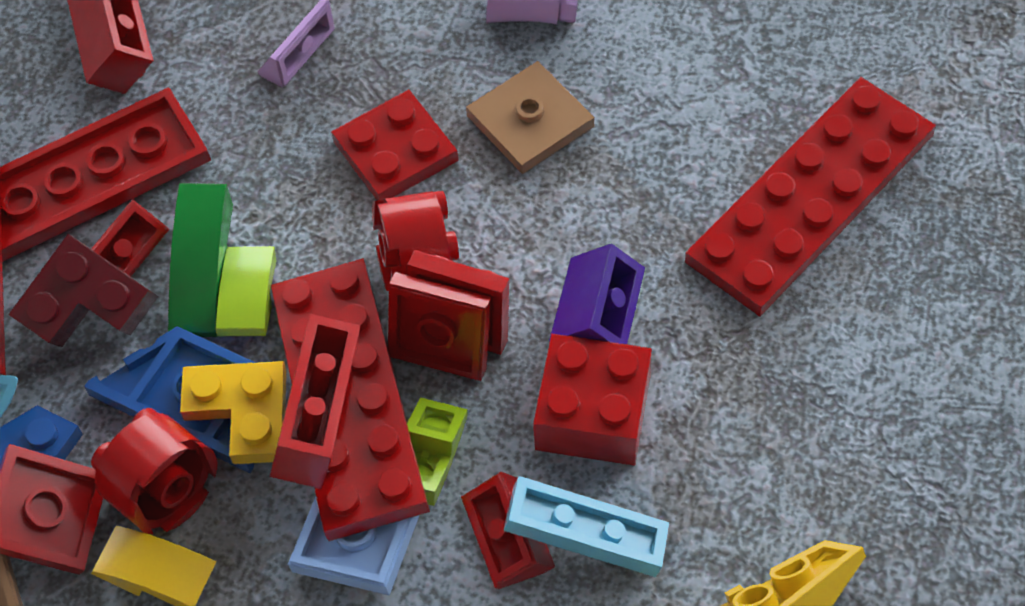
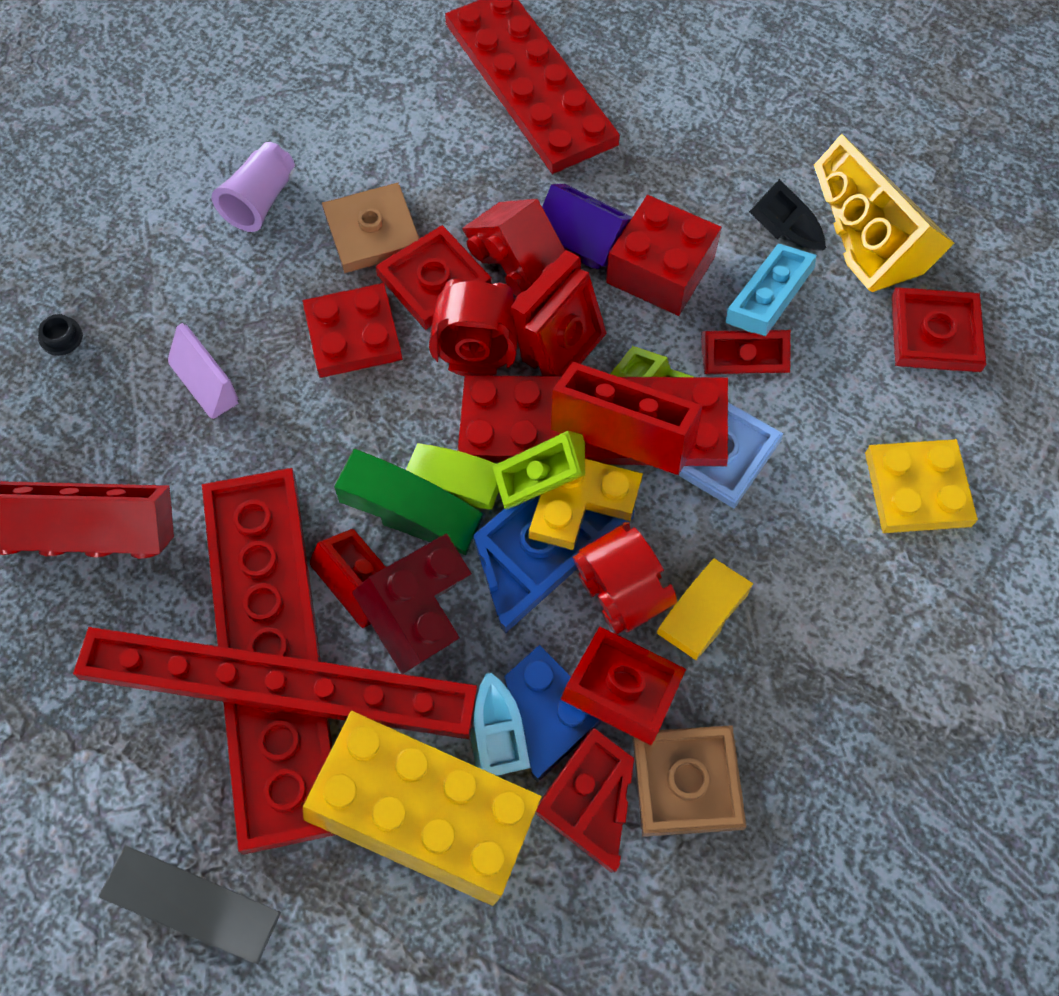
camera: 75 degrees left, 5 degrees up
none -> red plate [375,225,492,330]
none -> red brick [462,198,565,296]
none -> lime slope [492,431,585,509]
none -> black plate [749,179,826,251]

